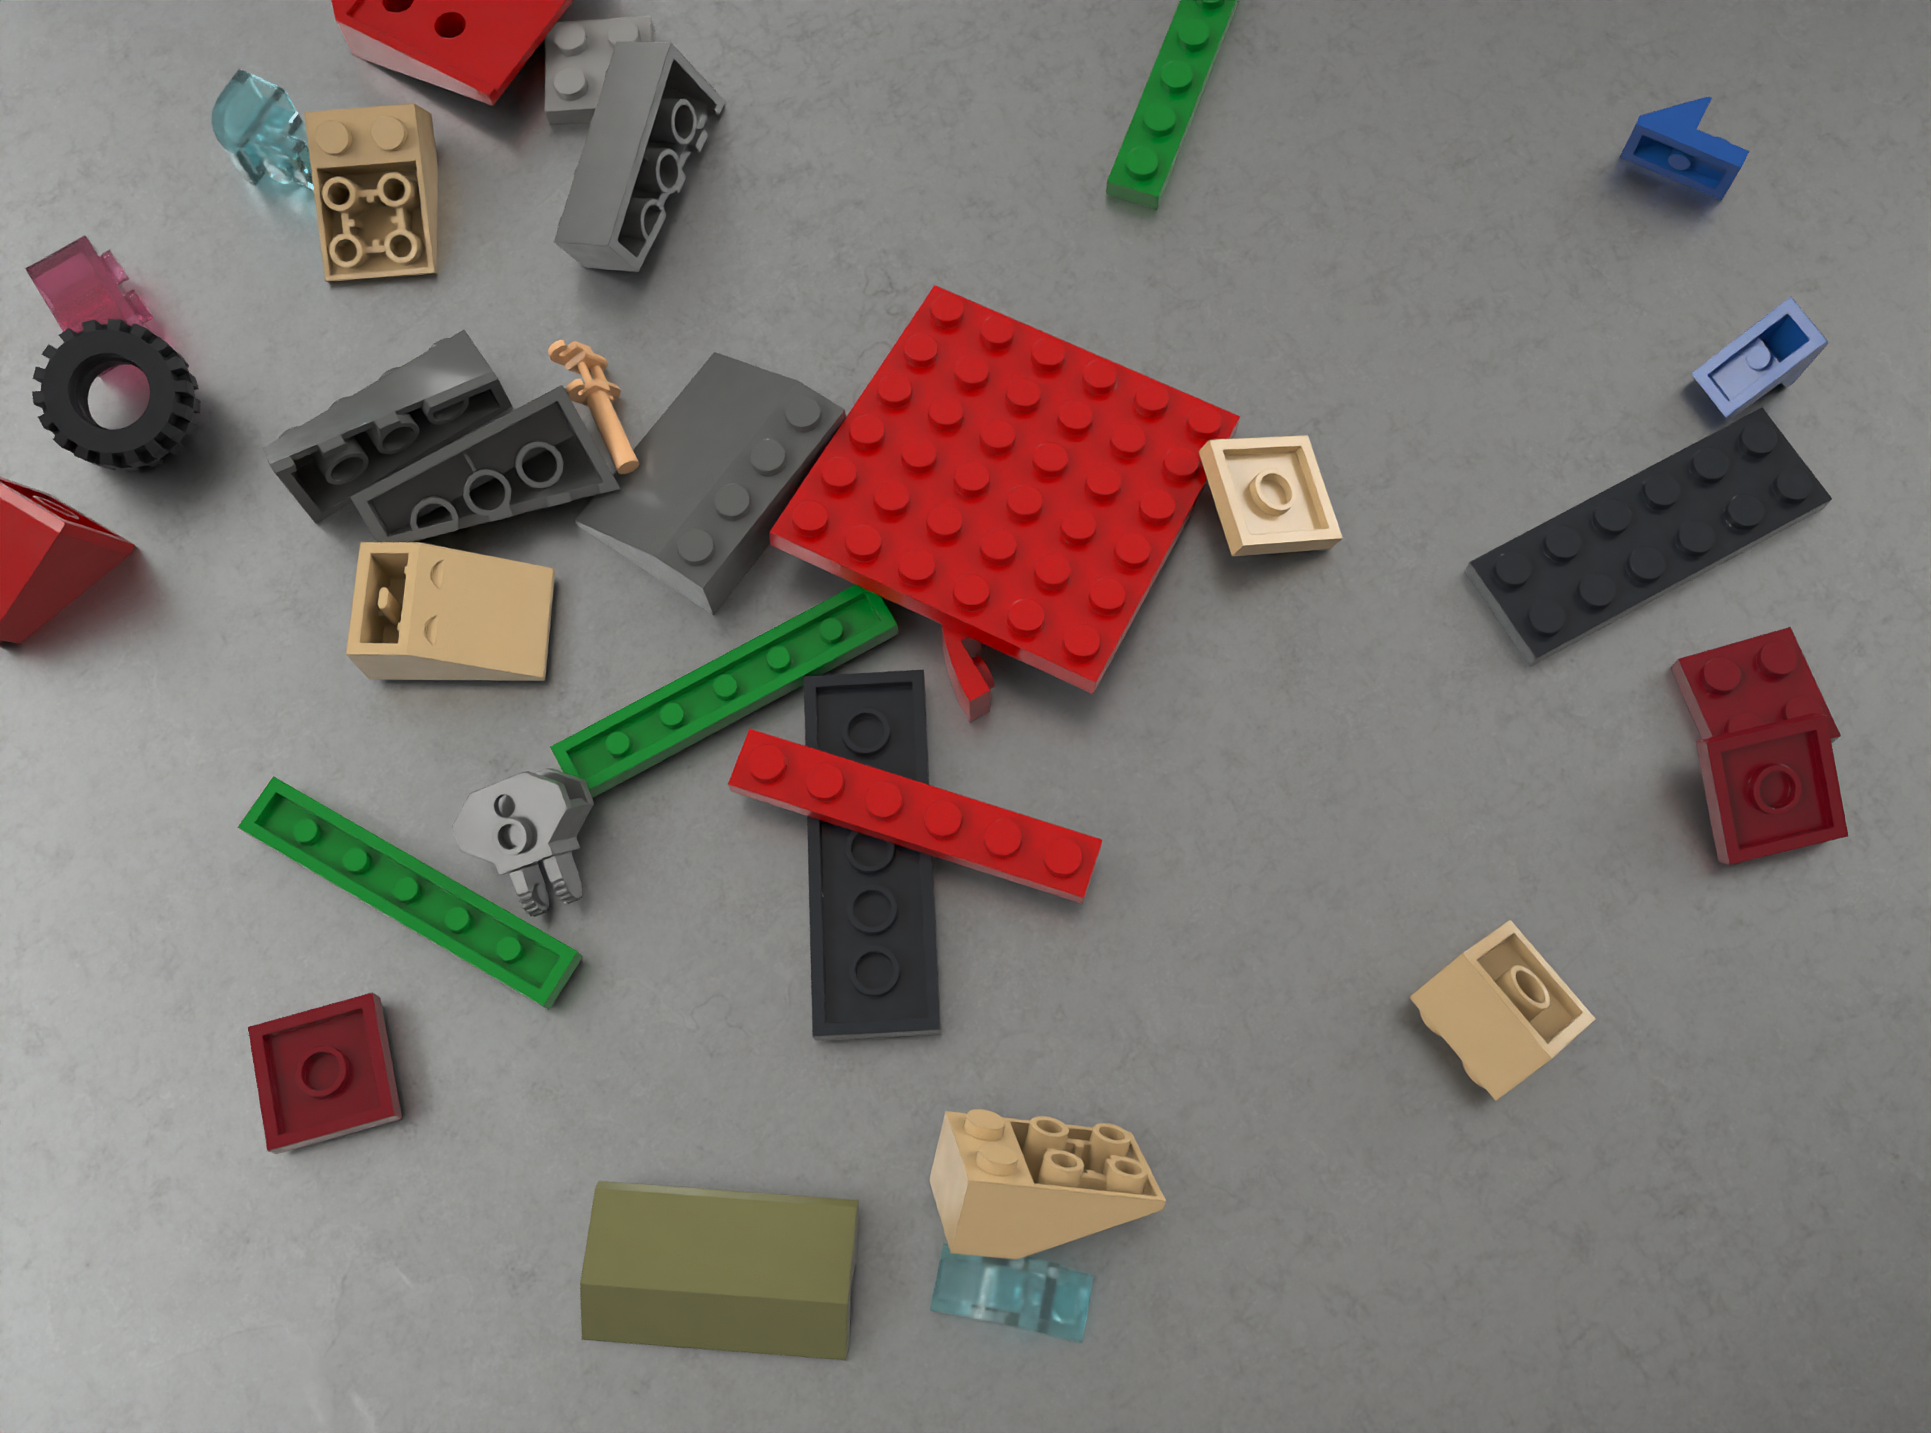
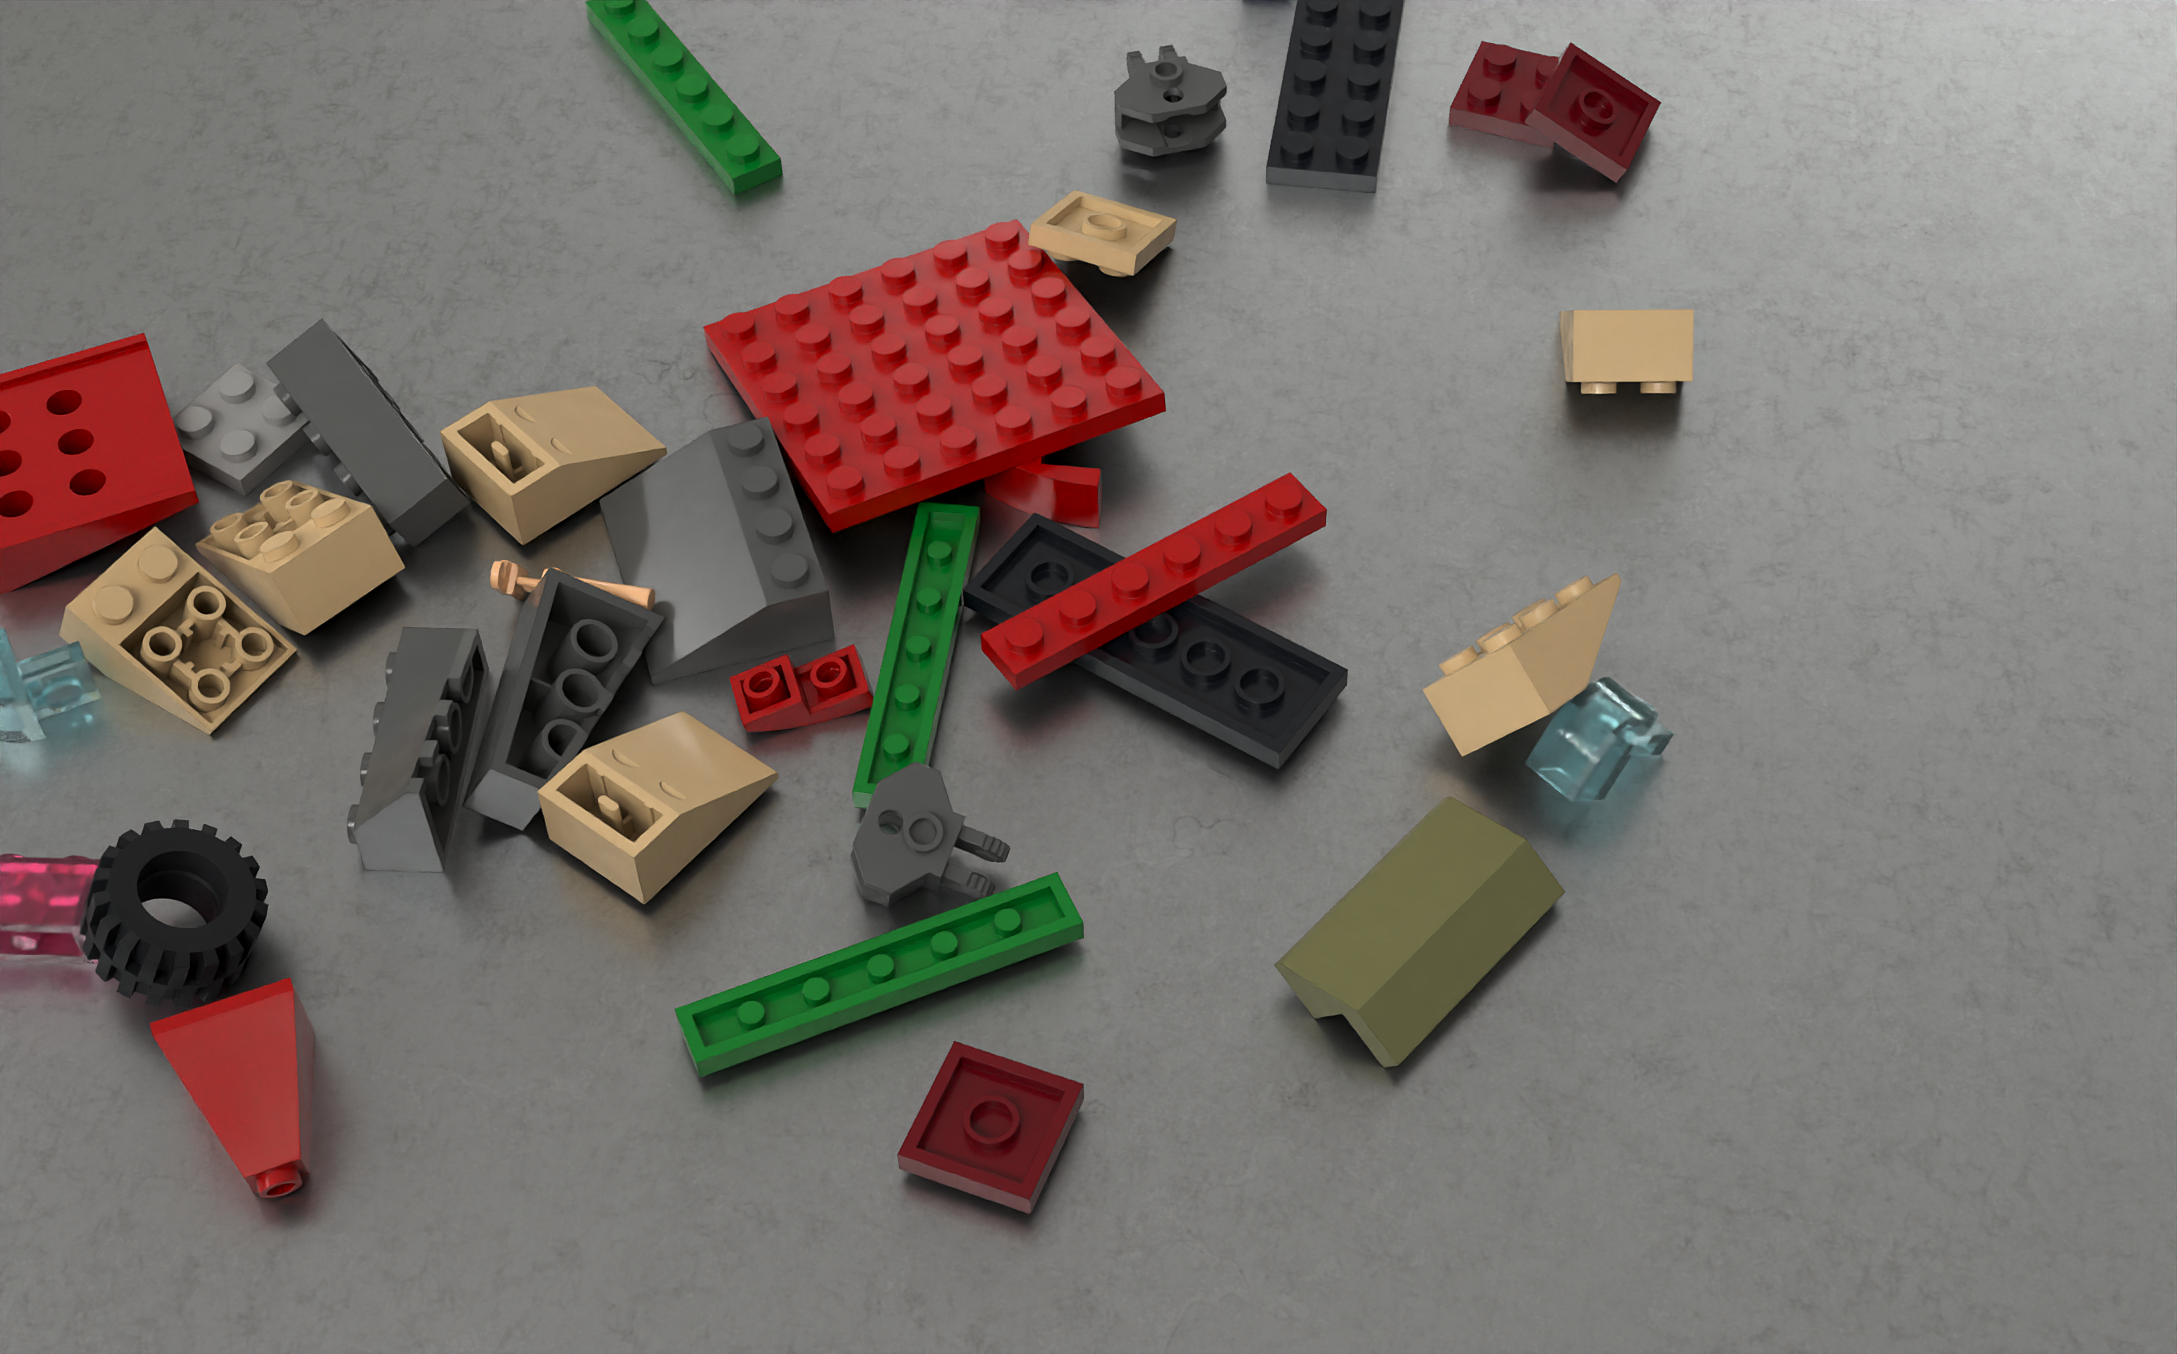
camera: 55 degrees left, 20 degrees down
none -> tan slope [195,480,406,635]
none -> tan slope [440,386,668,545]
none -> red slope [729,644,874,732]
none -> dark grey hinge [1114,45,1227,157]

